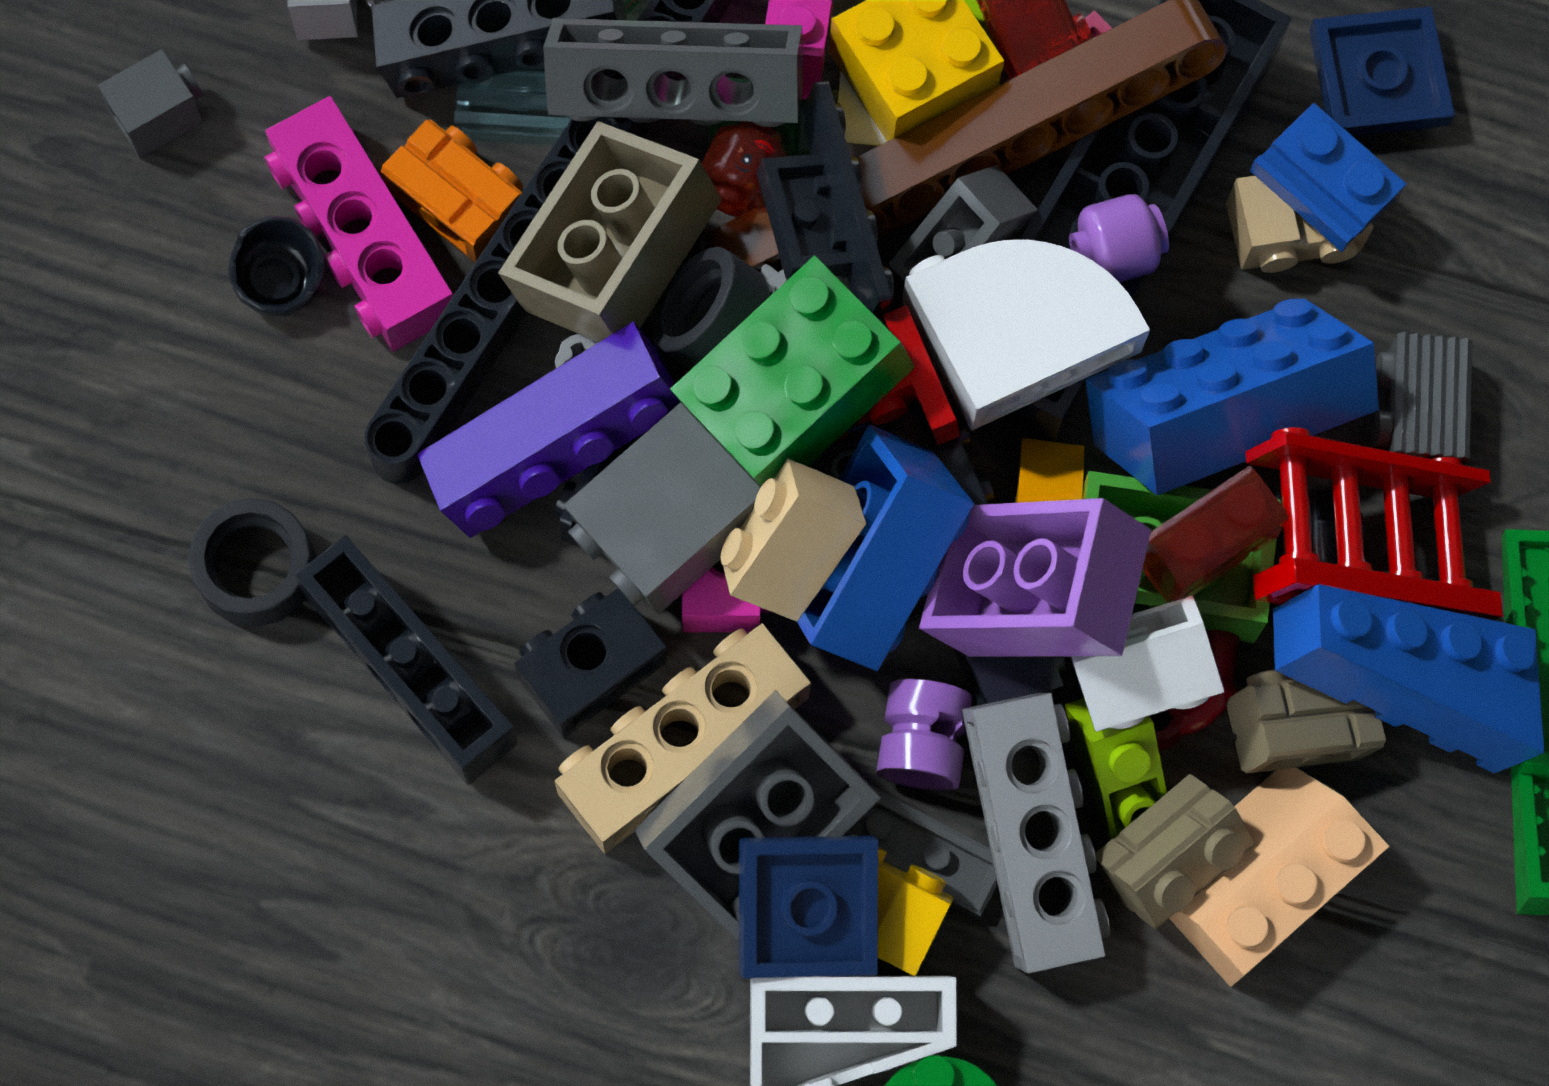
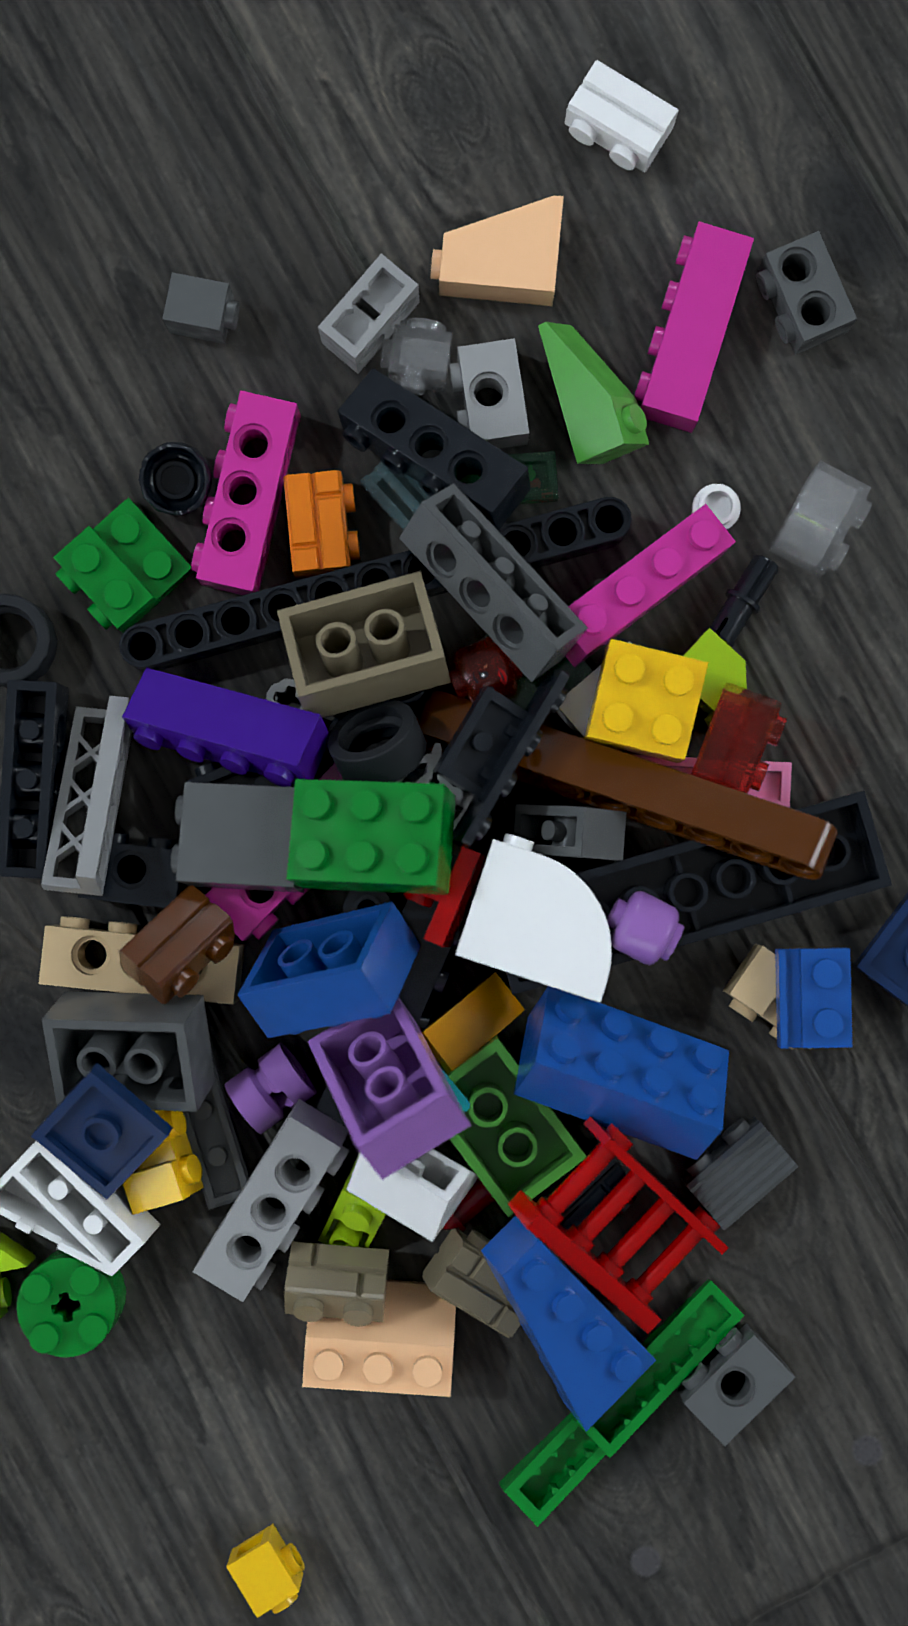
camera: 50 degrees right, 15 degrees up
tan brick [721,458,866,622] -> none
clear red brick [1142,466,1289,603] -> none
none -> light grey fence [41,696,132,896]
none -> green plate [53,497,194,633]
none -> reddish brown brick [119,885,235,1004]

